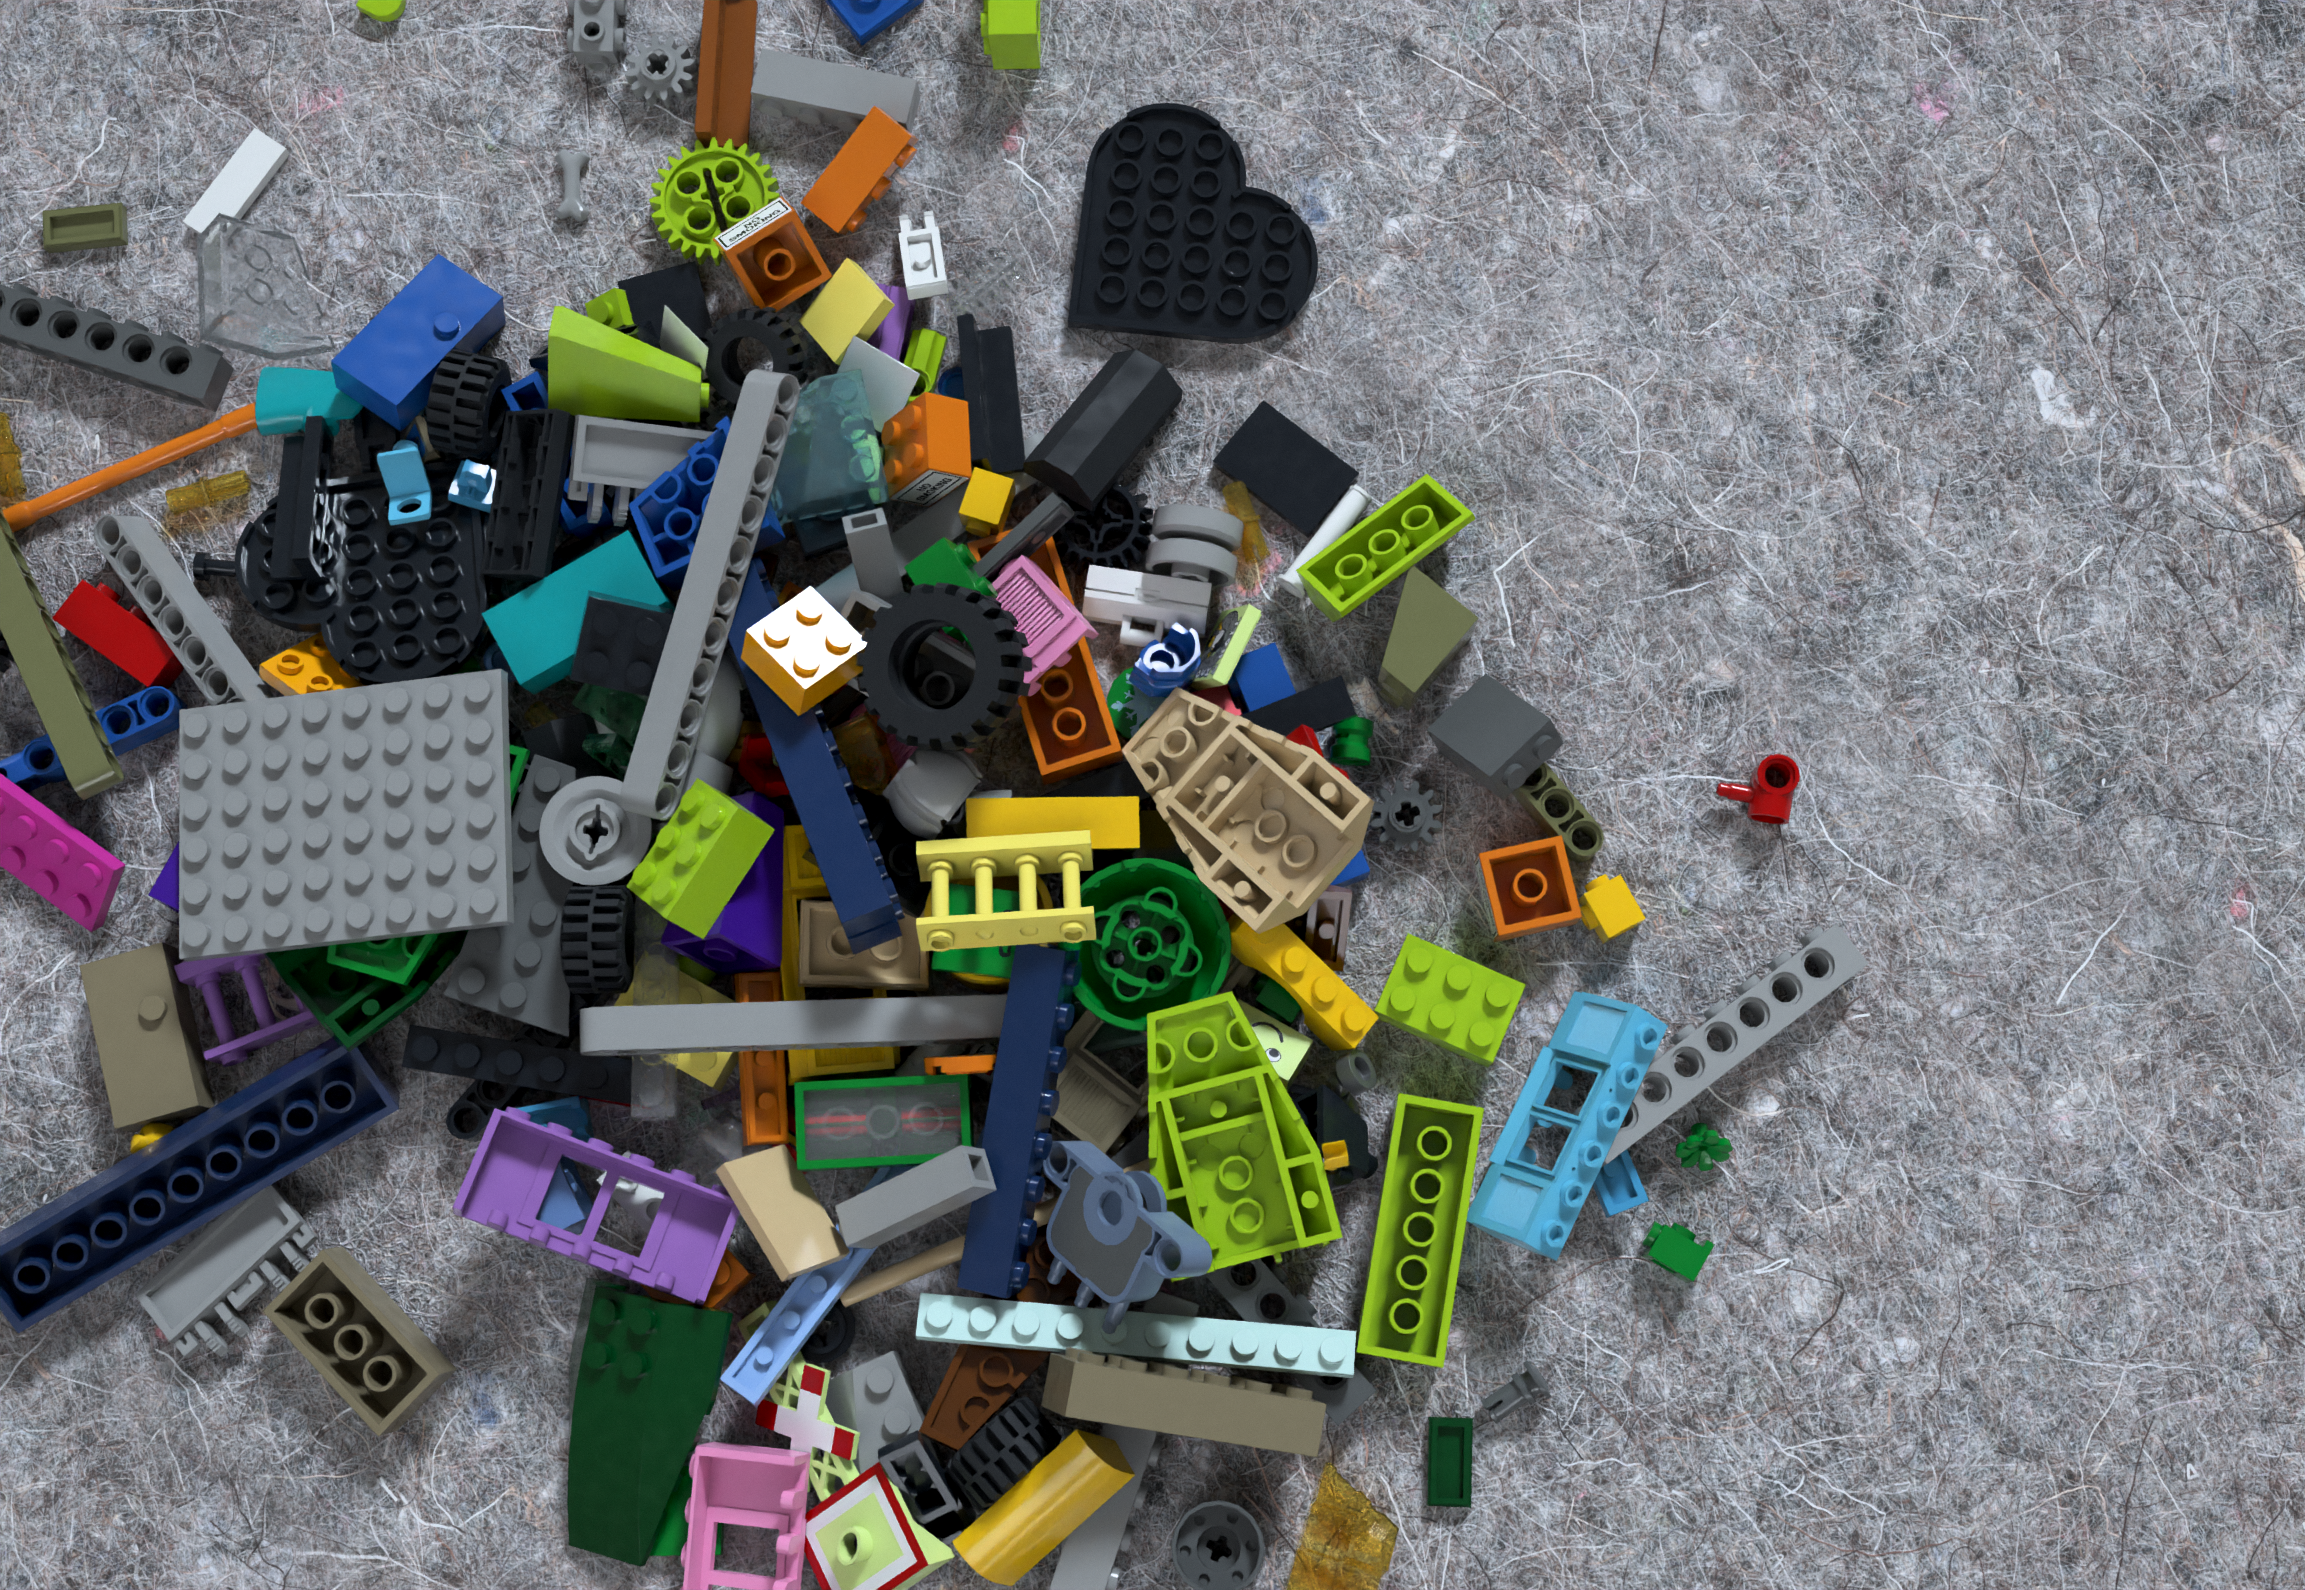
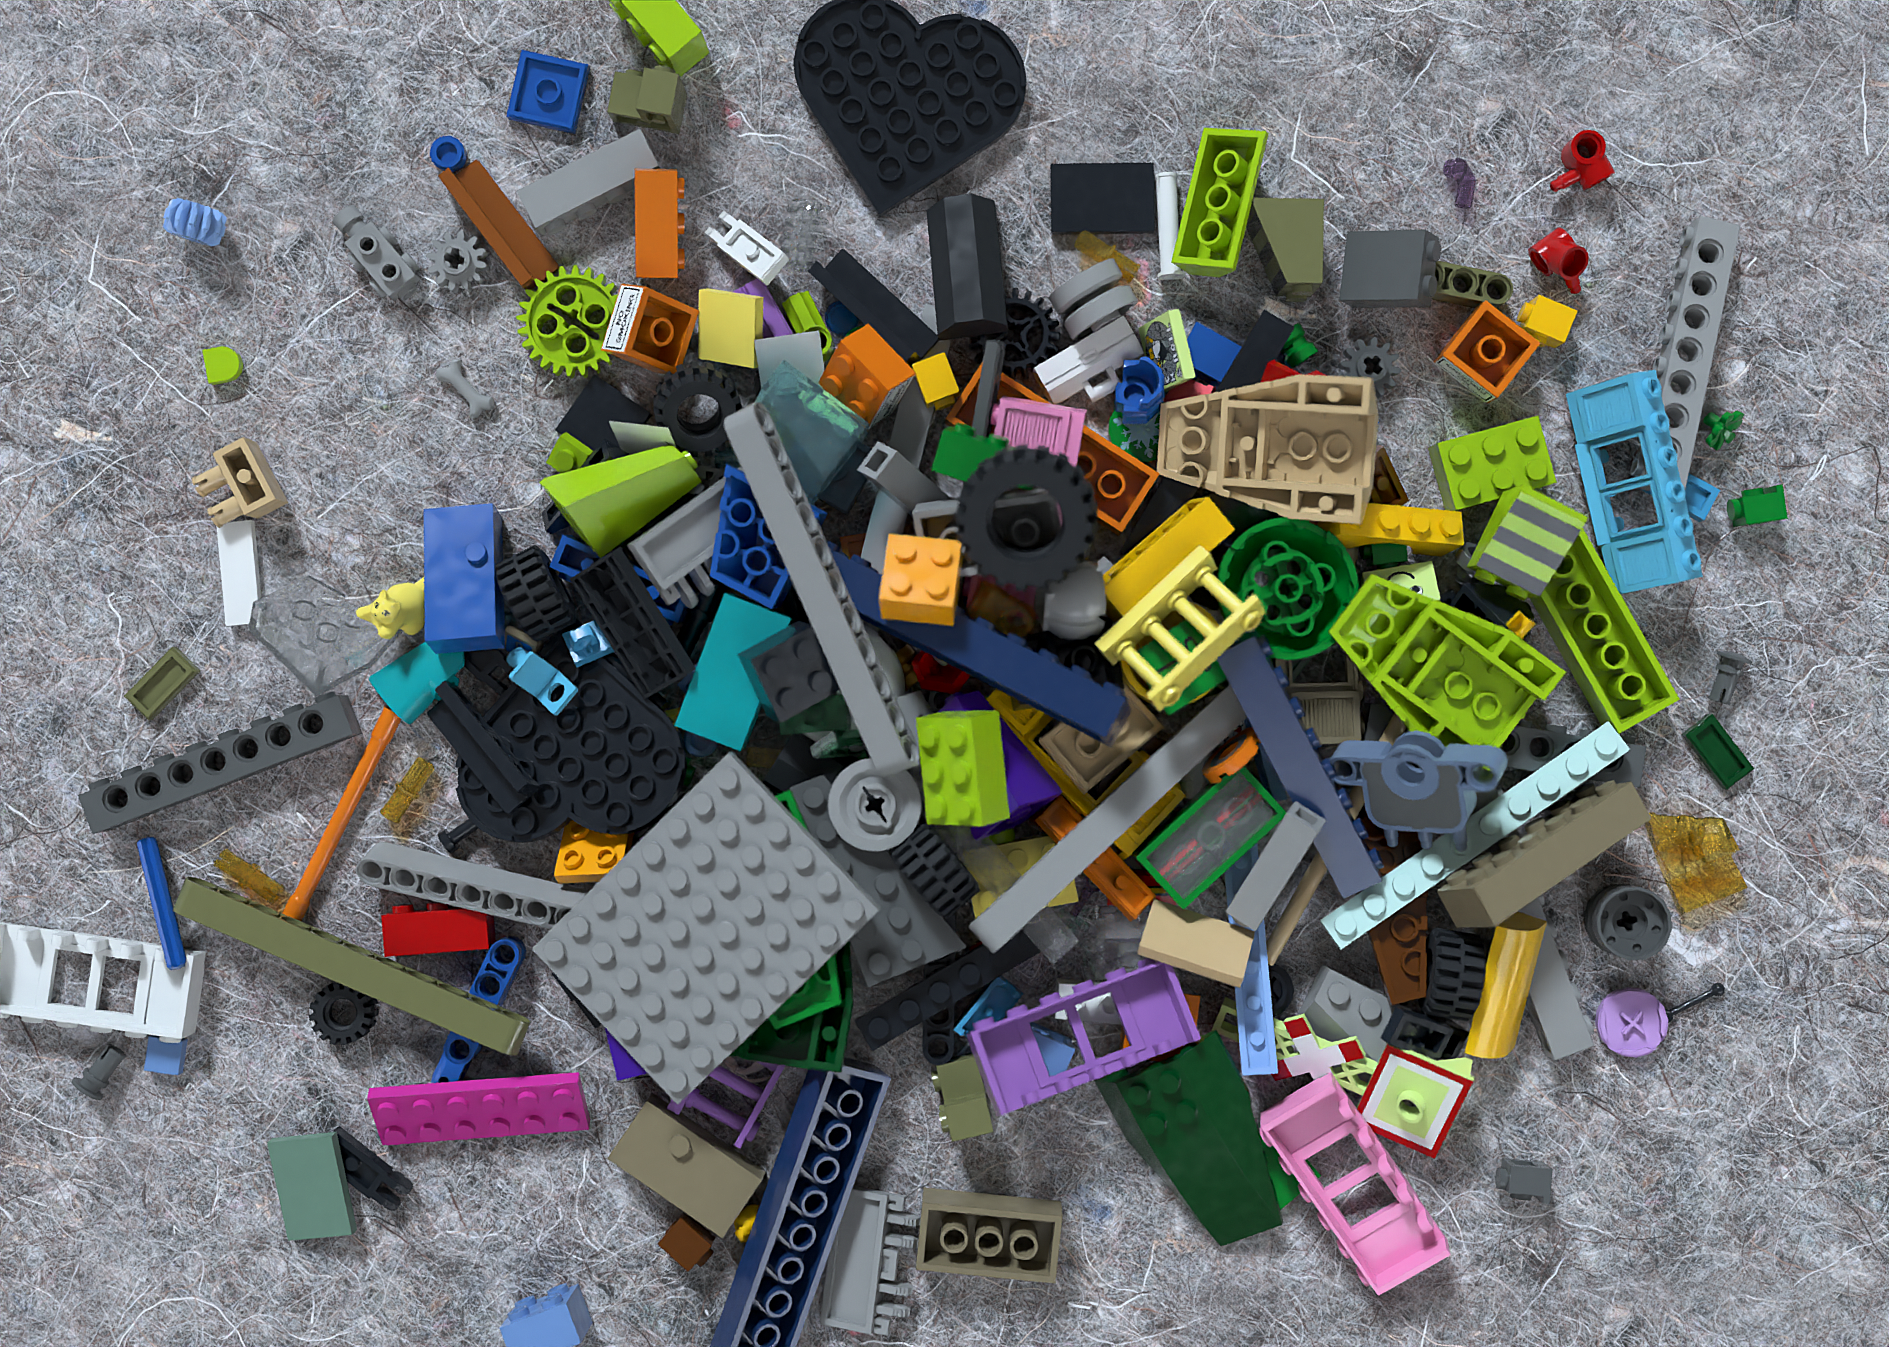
camera: 40 degrees left, 10 degrees up
none -> tan brick [191,437,288,528]
none -> light yellow animal [356,577,425,639]
none -> olive brick [607,65,687,134]
none -> reddish brown brick [657,1212,716,1272]
none -> olive brick [931,1052,993,1142]
none -> clear purple arm [1443,157,1476,209]
none -> slope [1467,485,1588,600]
none -> red piece [1528,227,1589,294]

